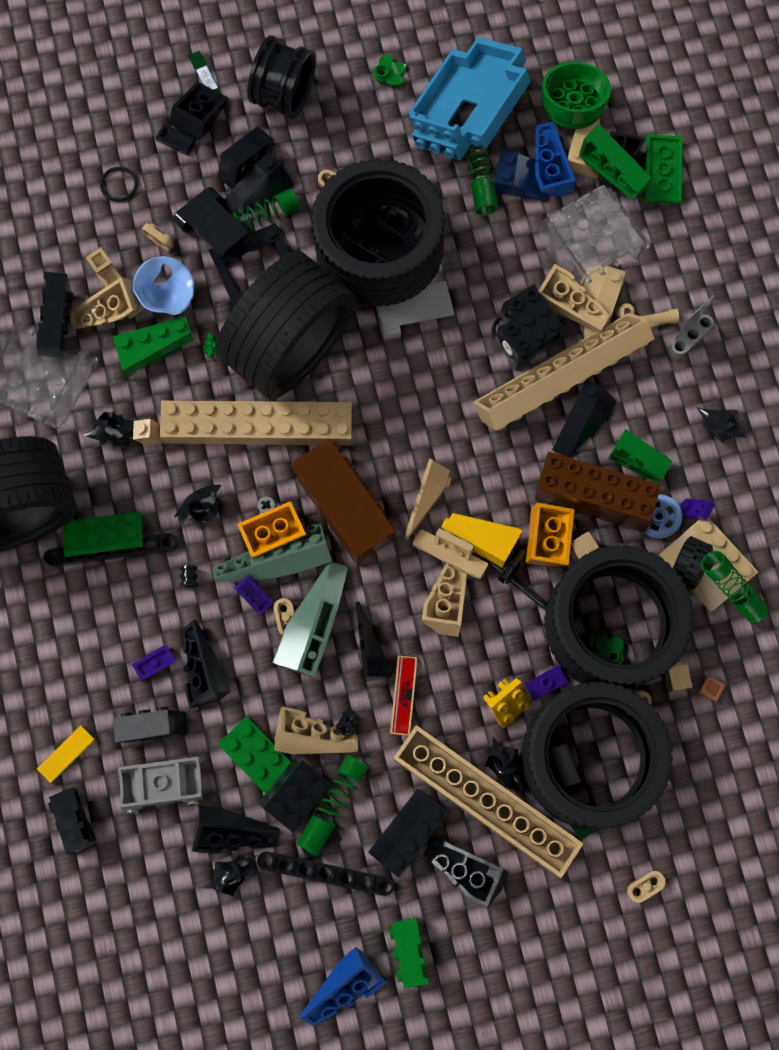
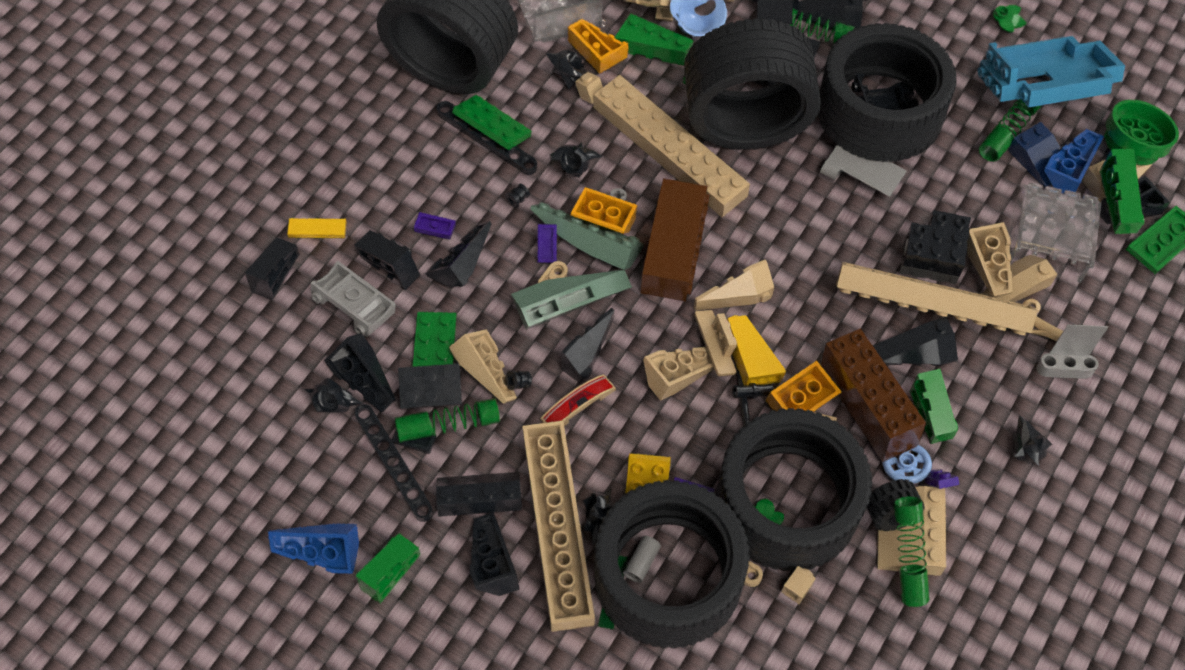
camera: 50 degrees right, 15 degrees down
nougat tile [698,675,725,702] -> none
none -> light orange wedge [568,19,628,74]

